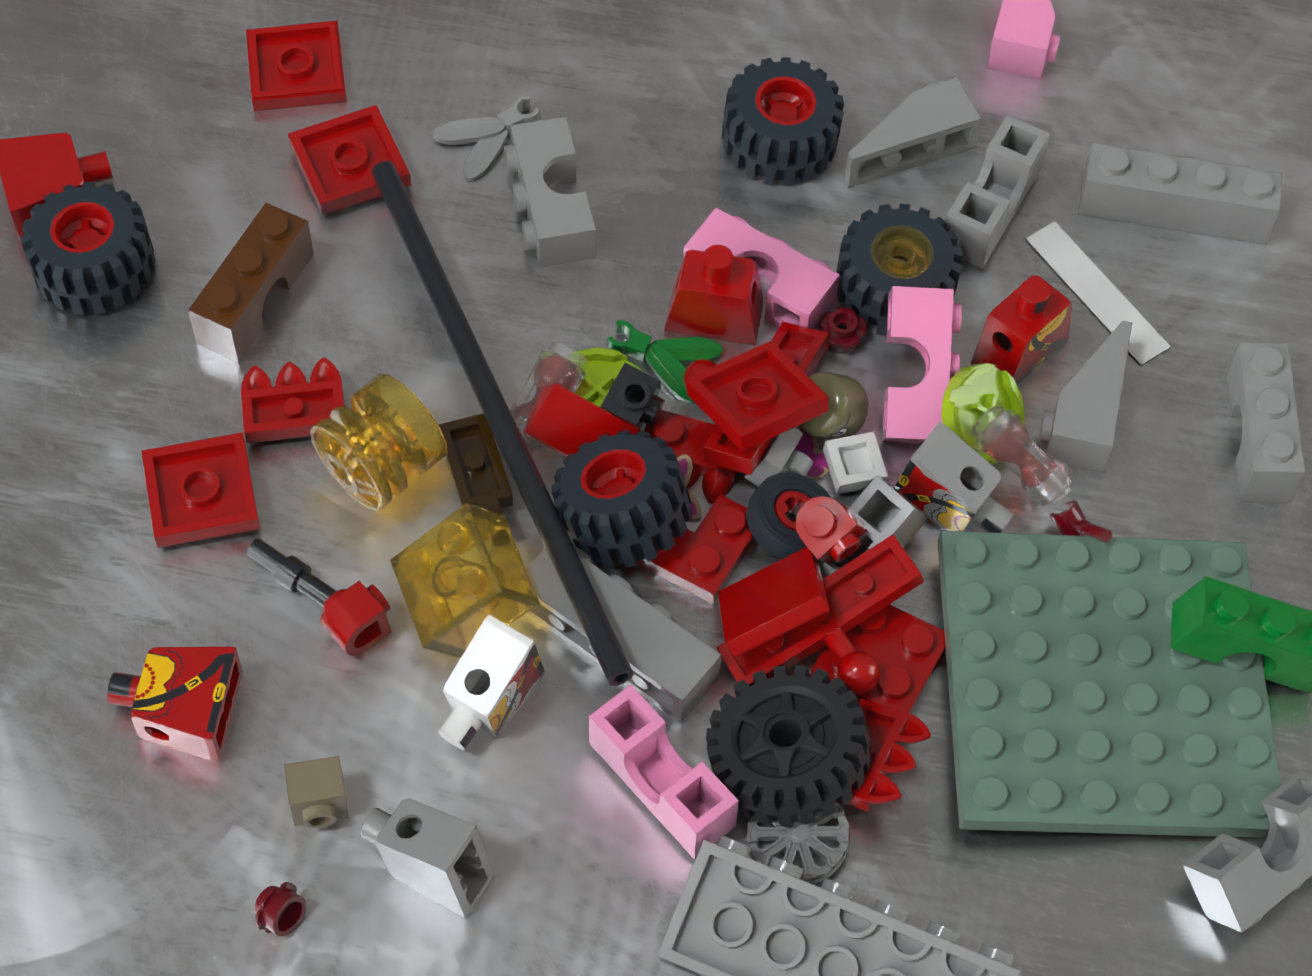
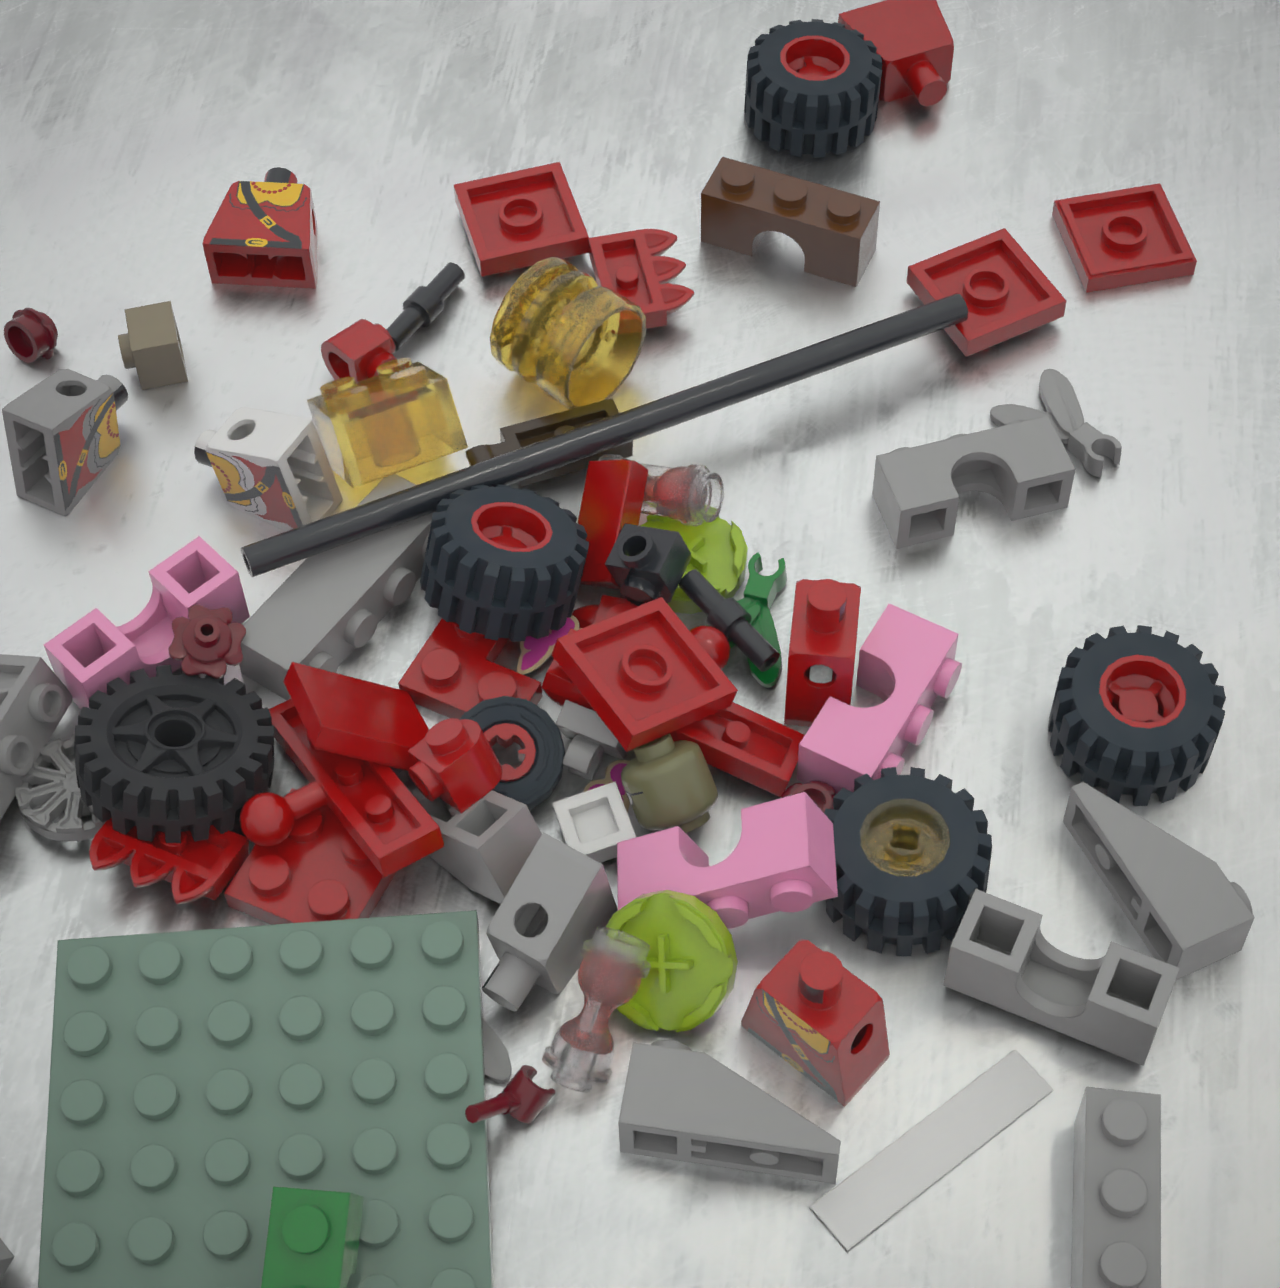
camera: 90 degrees right, 5 degrees down
none -> dark red plant [168,604,246,679]
none -> black bar [679,569,780,672]

